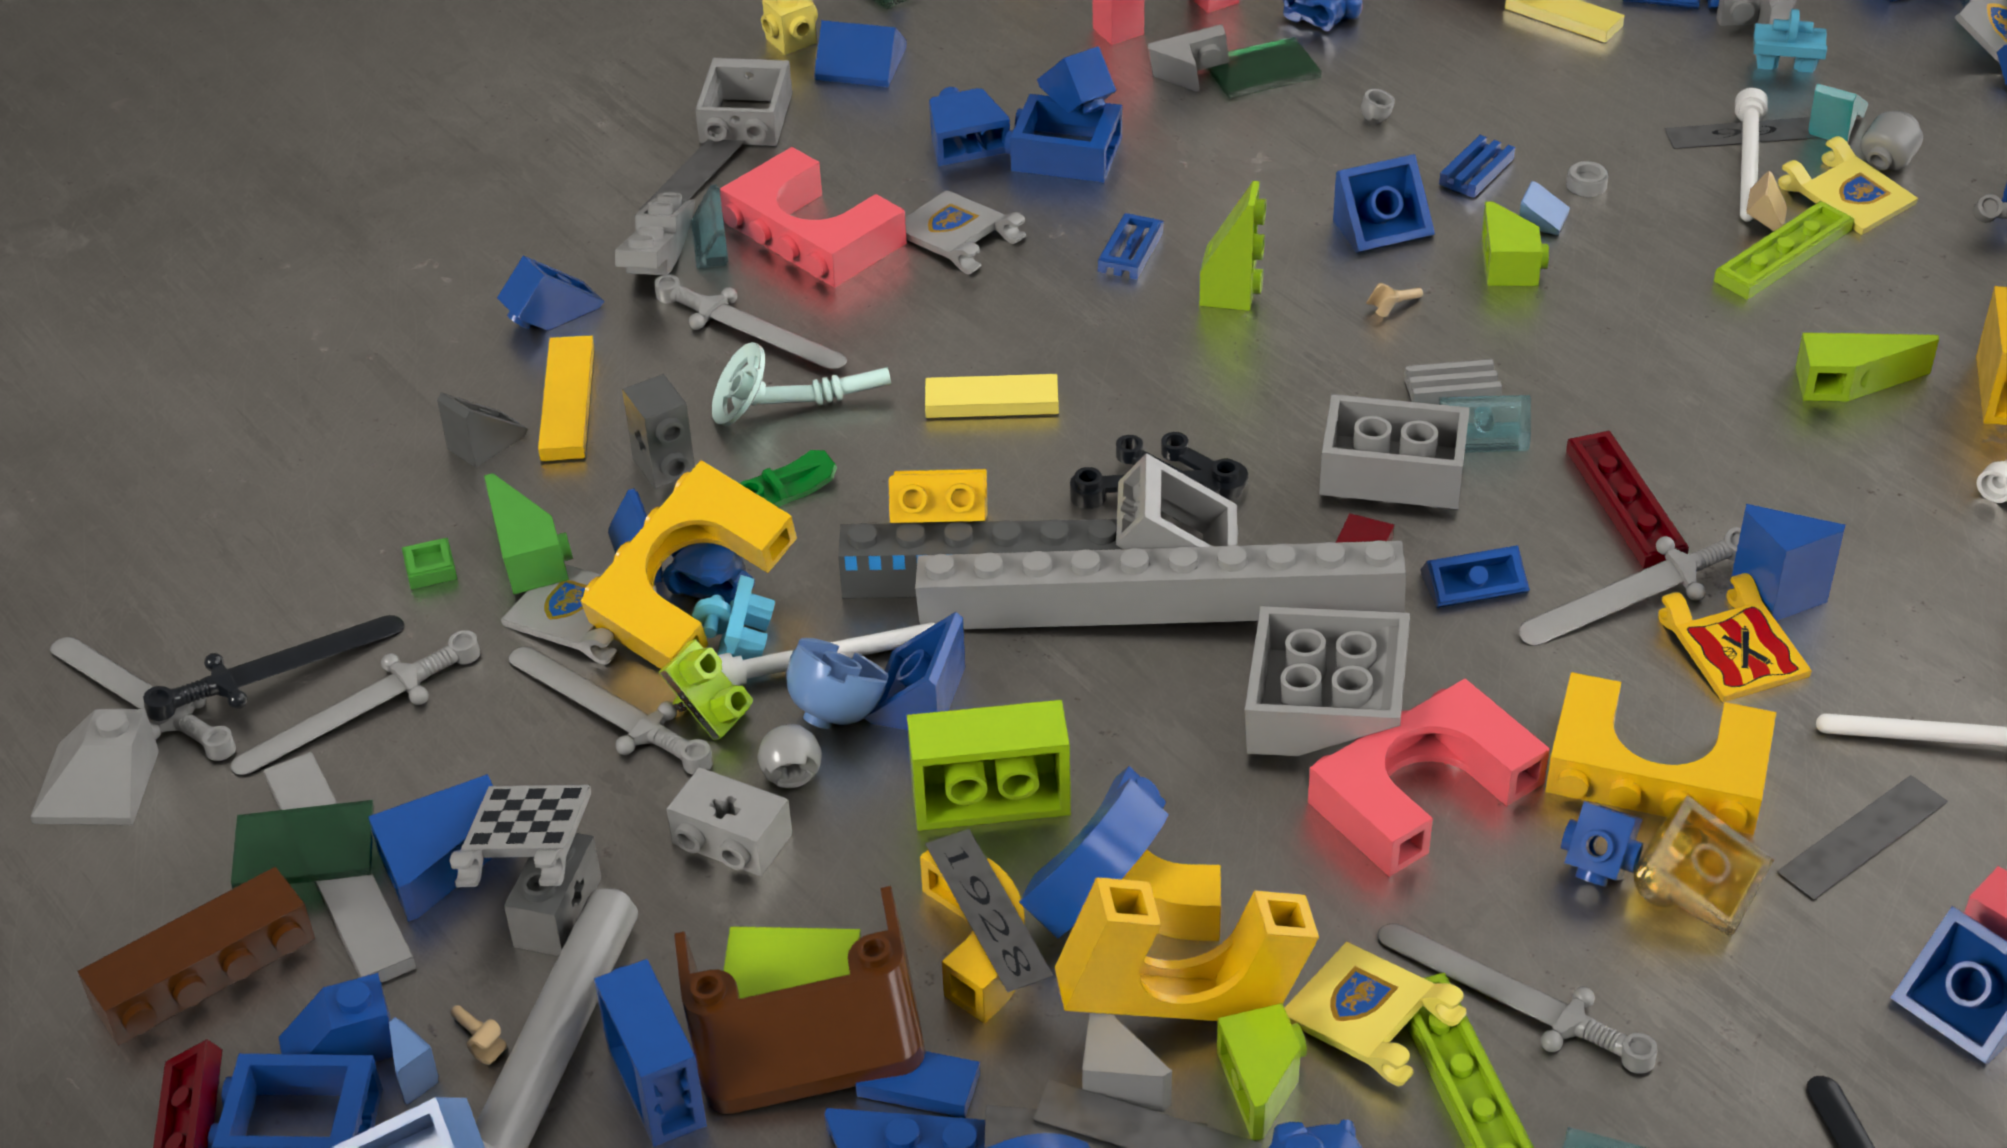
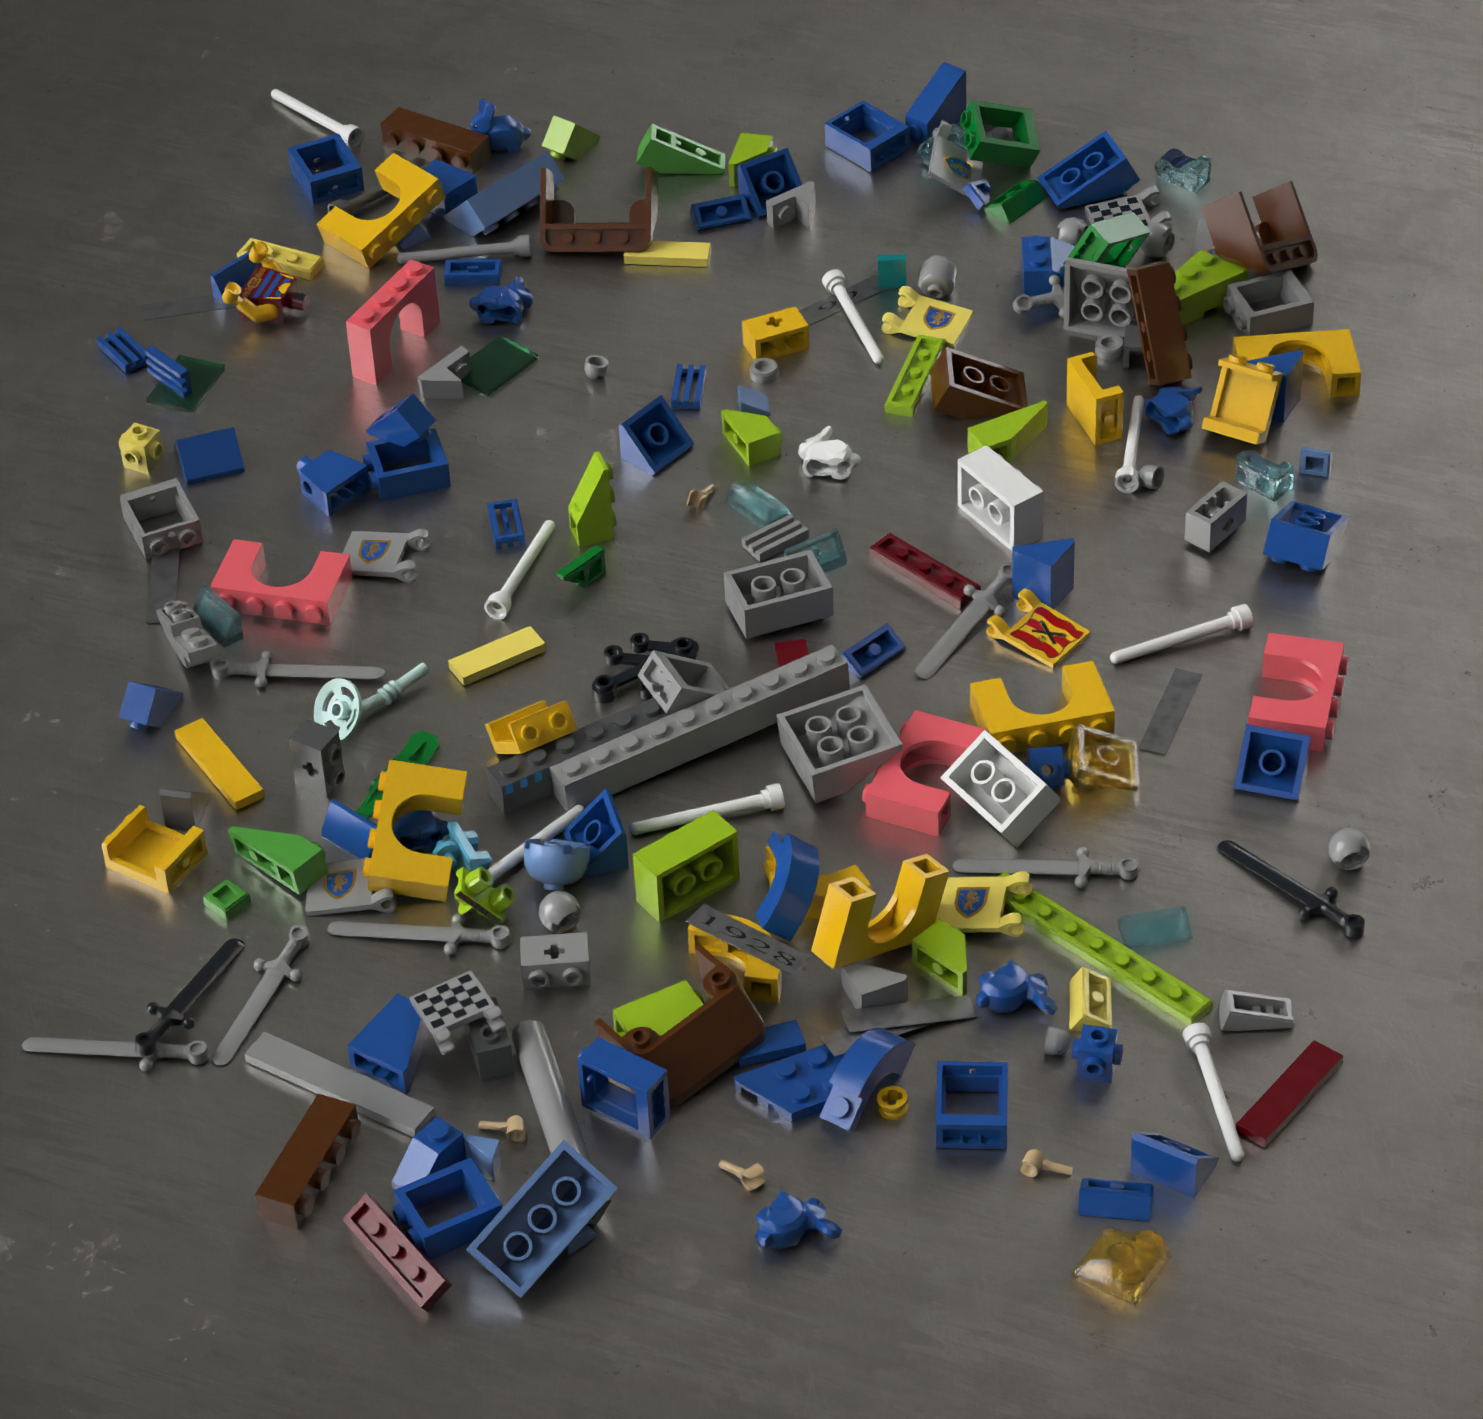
camera: 30 degrees left, 0 degrees up
light grey slope [30,709,159,825] -> none
clear green piece [231,800,374,889] -> none
tan slope [1746,171,1787,231] -> none
medium azure hips [1753,9,1827,73] -> none
none -> yellow panel [102,805,208,894]
none -> white piece [484,520,555,620]
none -> green tile [556,544,606,587]
none -> white piece [629,783,785,835]
none -> clear light blue slope [726,482,792,528]
none -> yellow brick [742,306,810,360]
none -> white animal [798,426,861,480]
none -> reddish brown slope [930,347,1028,419]
none -> white brick [941,730,1062,848]
none -> white brick [958,445,1044,551]

